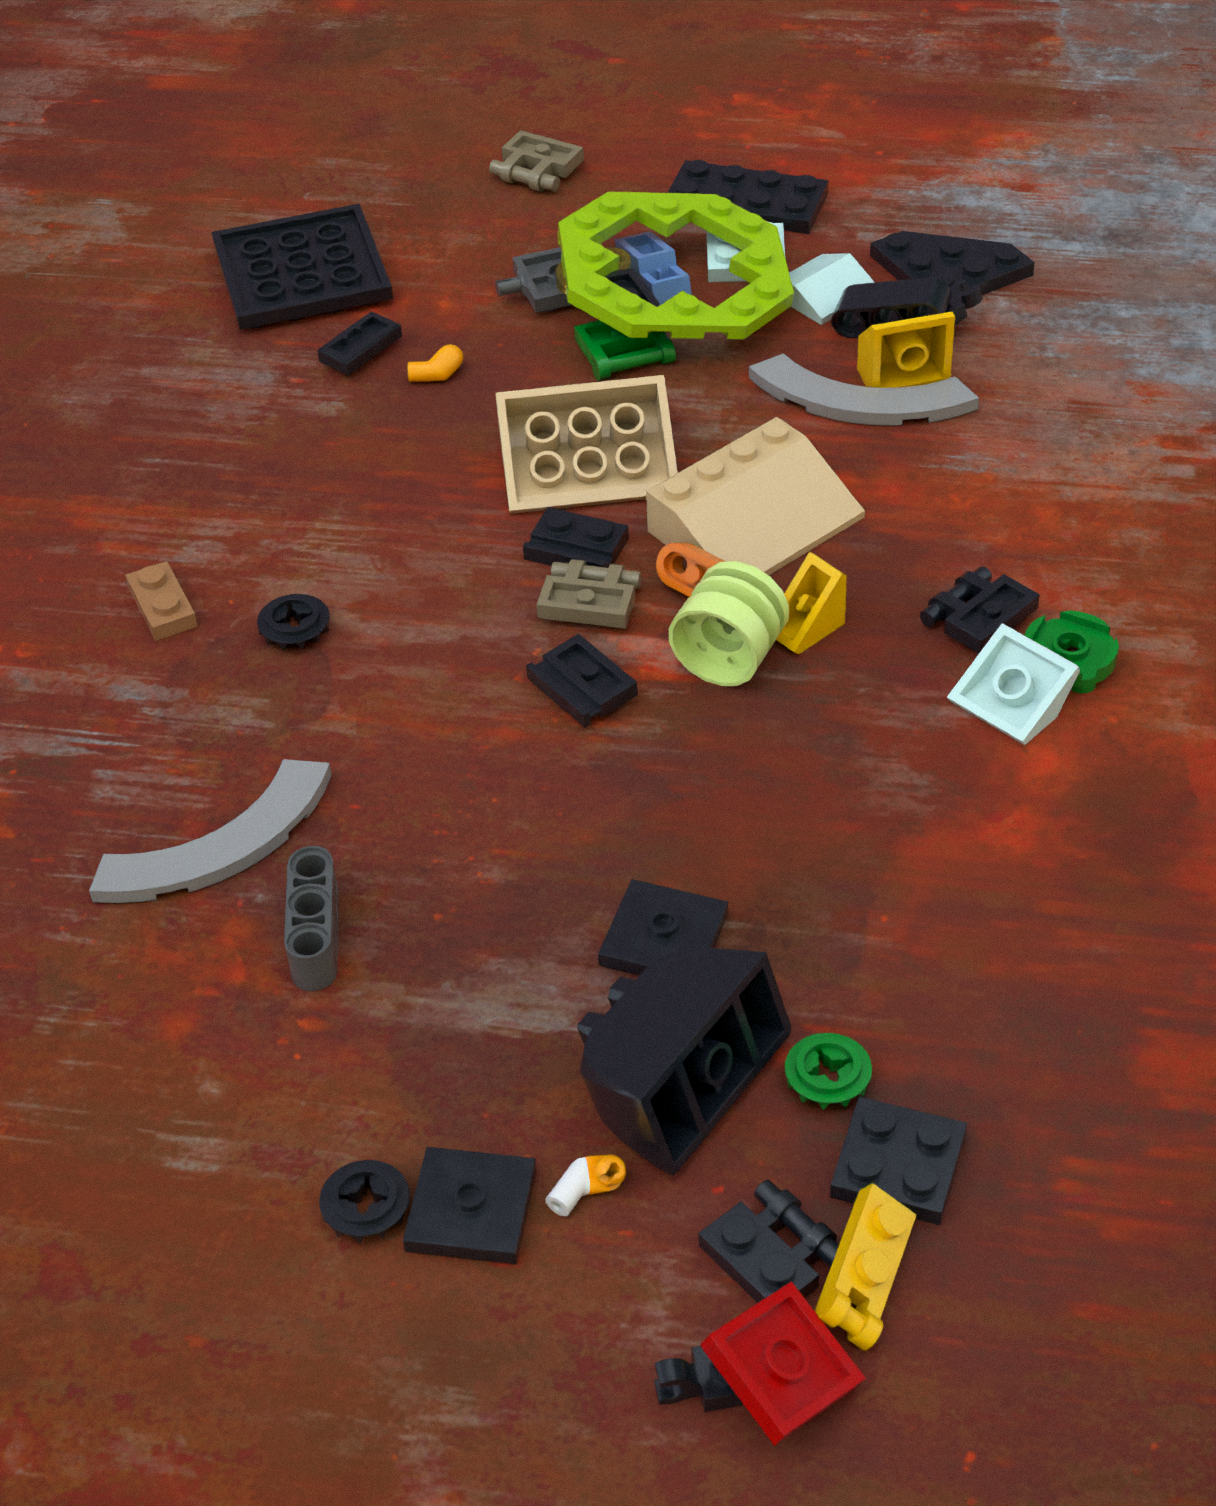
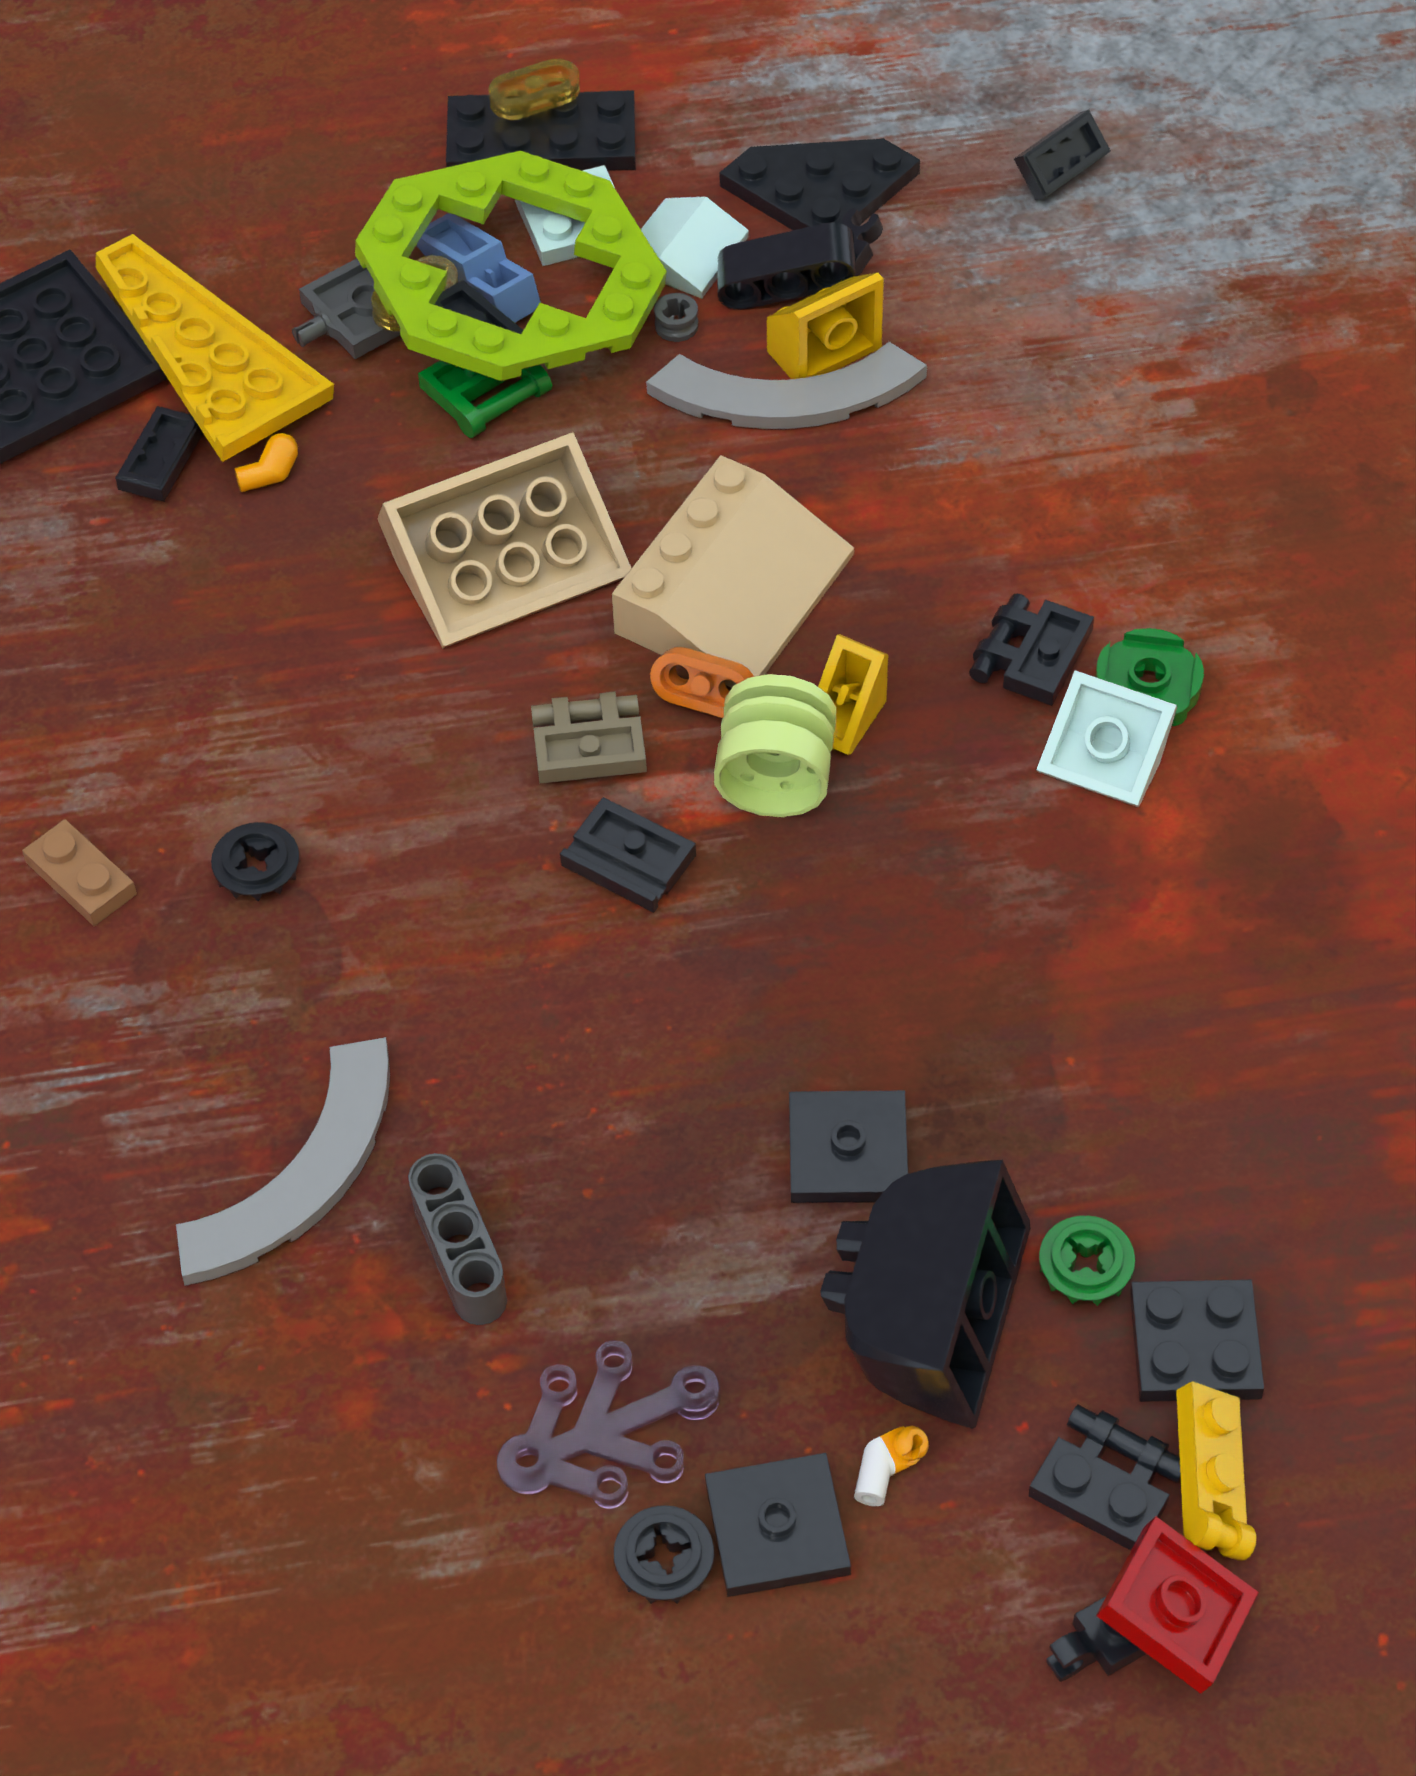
camera: 20 degrees left, 10 degrees up
dark tan plate [489,130,584,192] -> none
black plate [523,507,629,568] -> none
none -> yellow wing [96,234,334,462]
none -> clear yellow plate [488,59,580,120]
none -> clear purple plant [497,1340,720,1509]
none -> dark grey bush [654,293,699,342]
none -> black plate [1014,109,1111,200]

